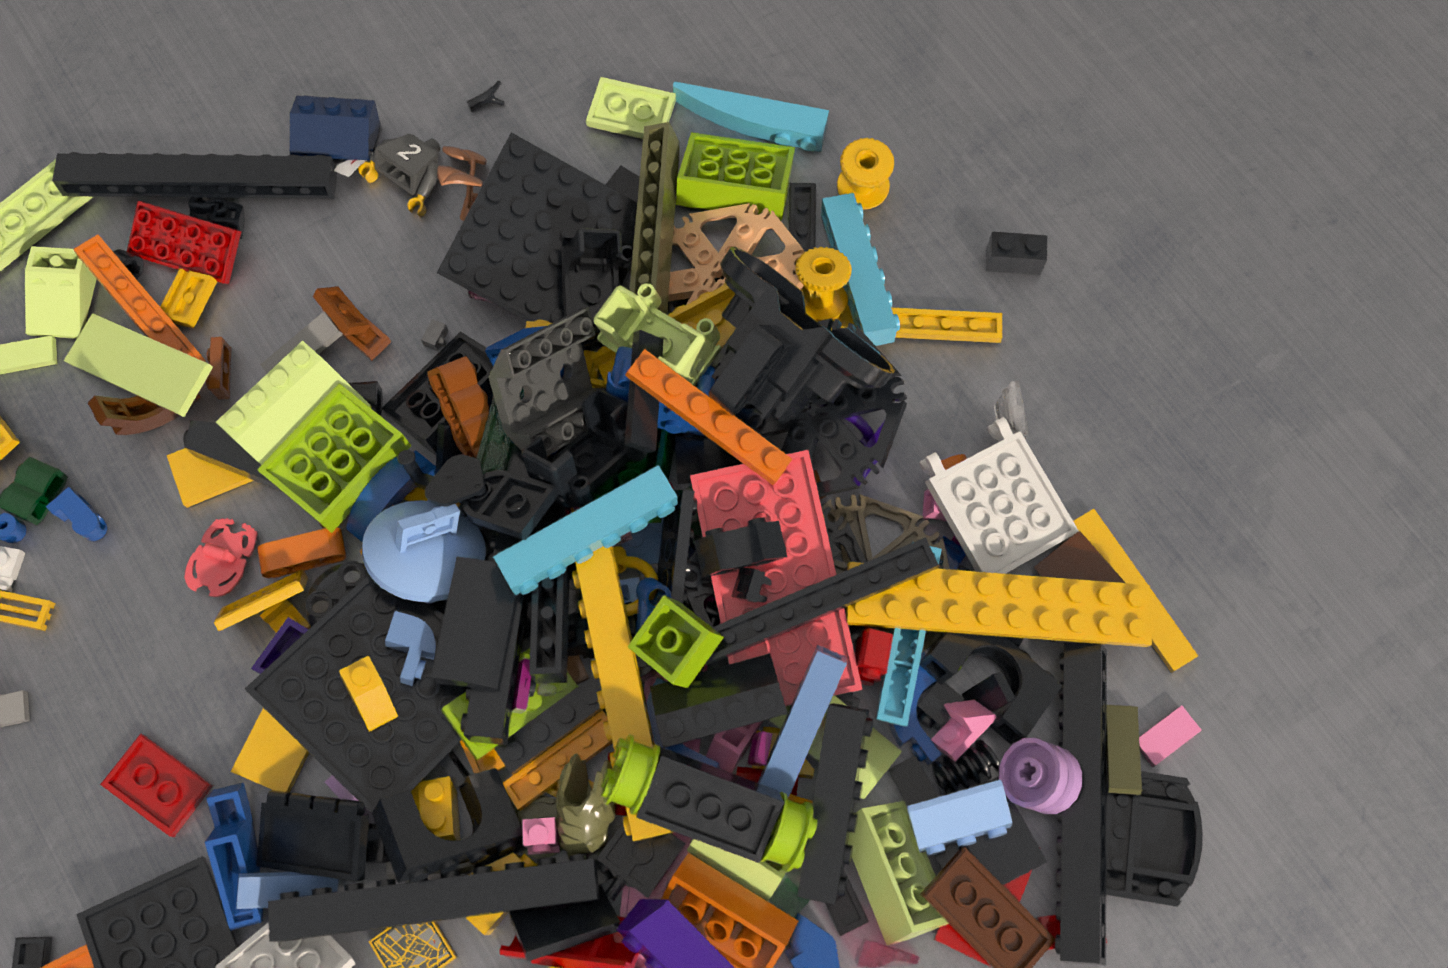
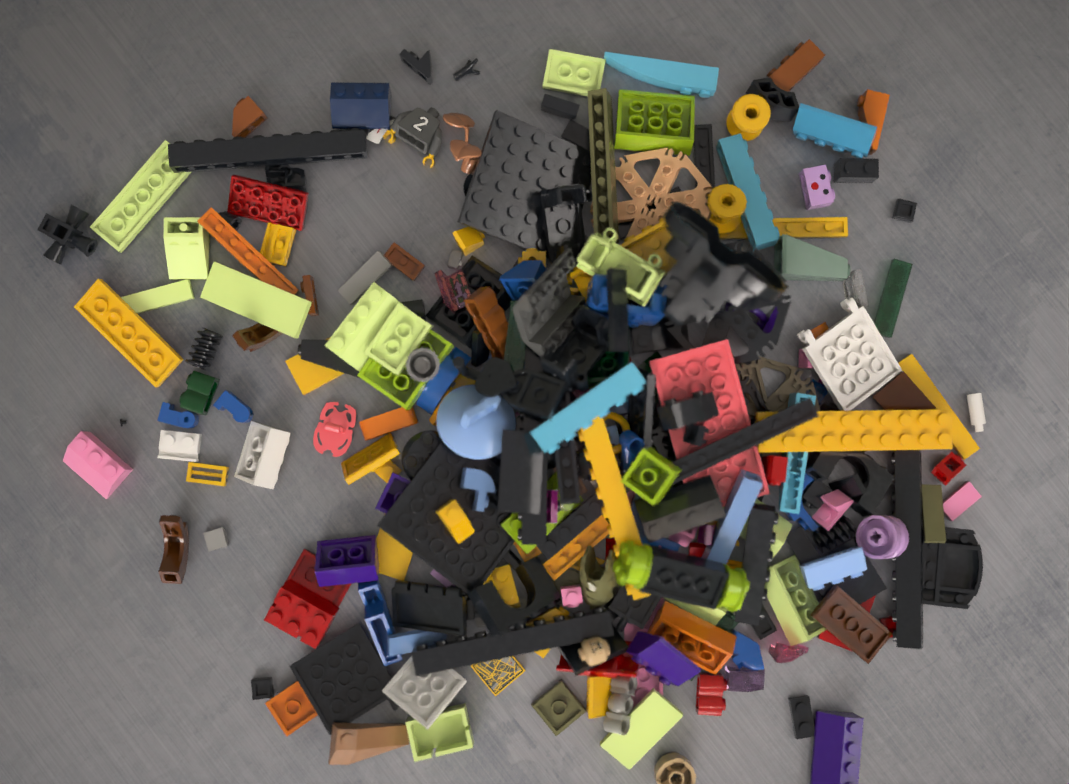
camera: 10 degrees left, 15 degrees up
dark orange plate [313,286,370,336] -> none
orange plate [625,349,792,485] -> none
none -> black piece [185,328,223,370]
none -> dark orange slope [232,96,268,138]
none -> white slope [234,421,291,489]
none -> red piece [264,580,340,649]
none -> dark purple slope [315,535,379,587]
none -> yellowish green plate [364,303,432,376]
none -> black slope [399,49,433,85]
none -> flat silver hat [405,348,440,382]
none -> clear pink panel [434,270,471,312]
none -> yellow slope [453,227,485,256]
none -> black piece [541,94,580,119]
none -> tan head [579,636,610,666]
none -> black brick [746,78,799,122]
none -> dark orange brick [766,39,825,92]
none -> sand green slope [774,234,851,281]
none -> dark azure slope [793,103,877,158]
none -> lavender brick [799,165,835,211]
none -> orange slope [857,89,890,155]
none -> clear green plate [874,259,913,338]
none -> black tile [892,199,917,223]
none -> red brick [931,451,966,486]
none -> white cylinder [967,393,986,432]

